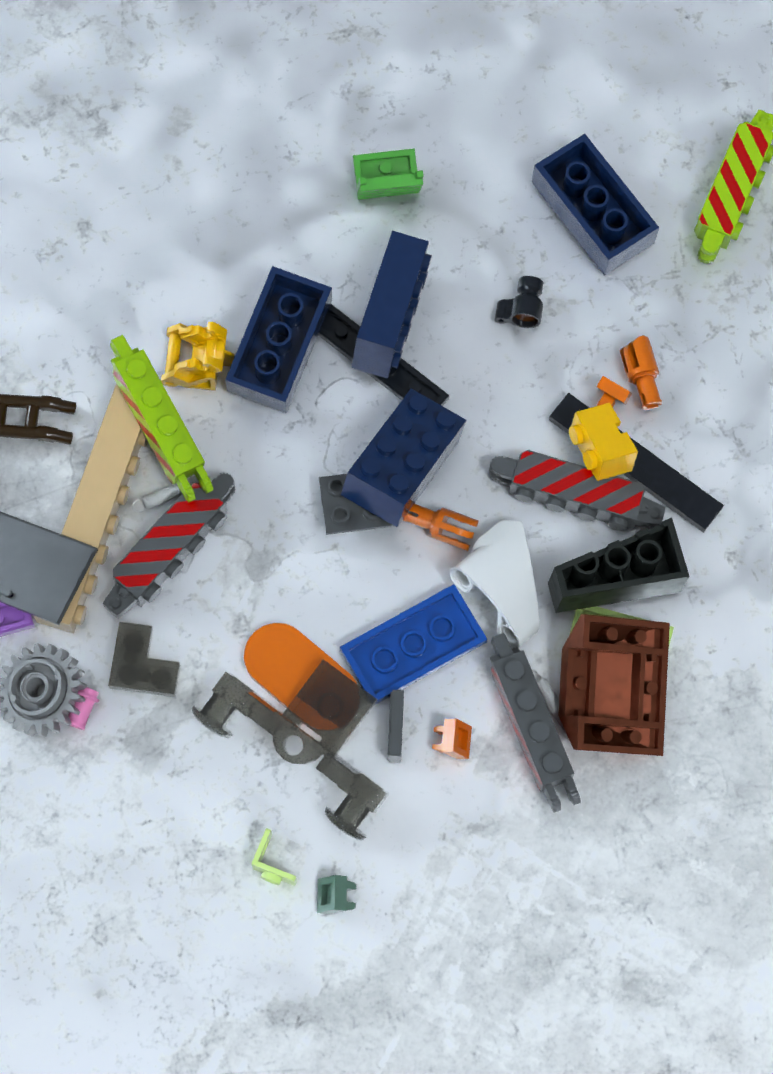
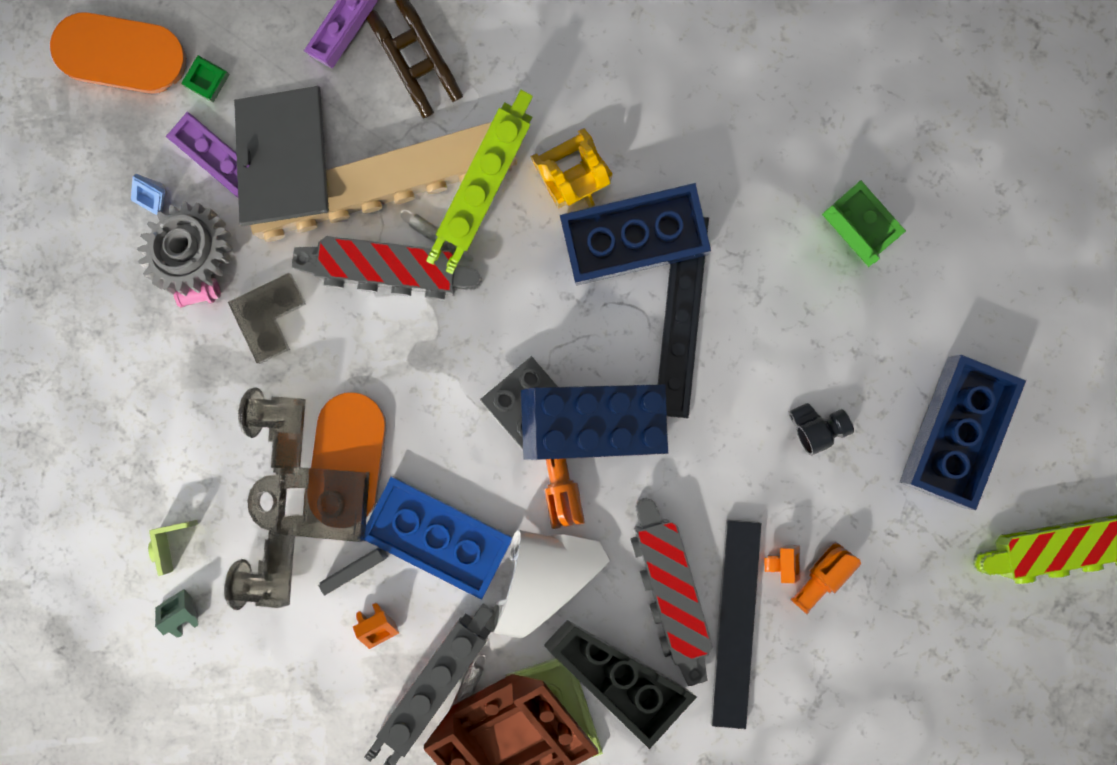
camera: 60 degrees right, 15 degrees up
dark blue brick [351,230,432,379] -> none
yellow brick [569,402,638,481] -> none

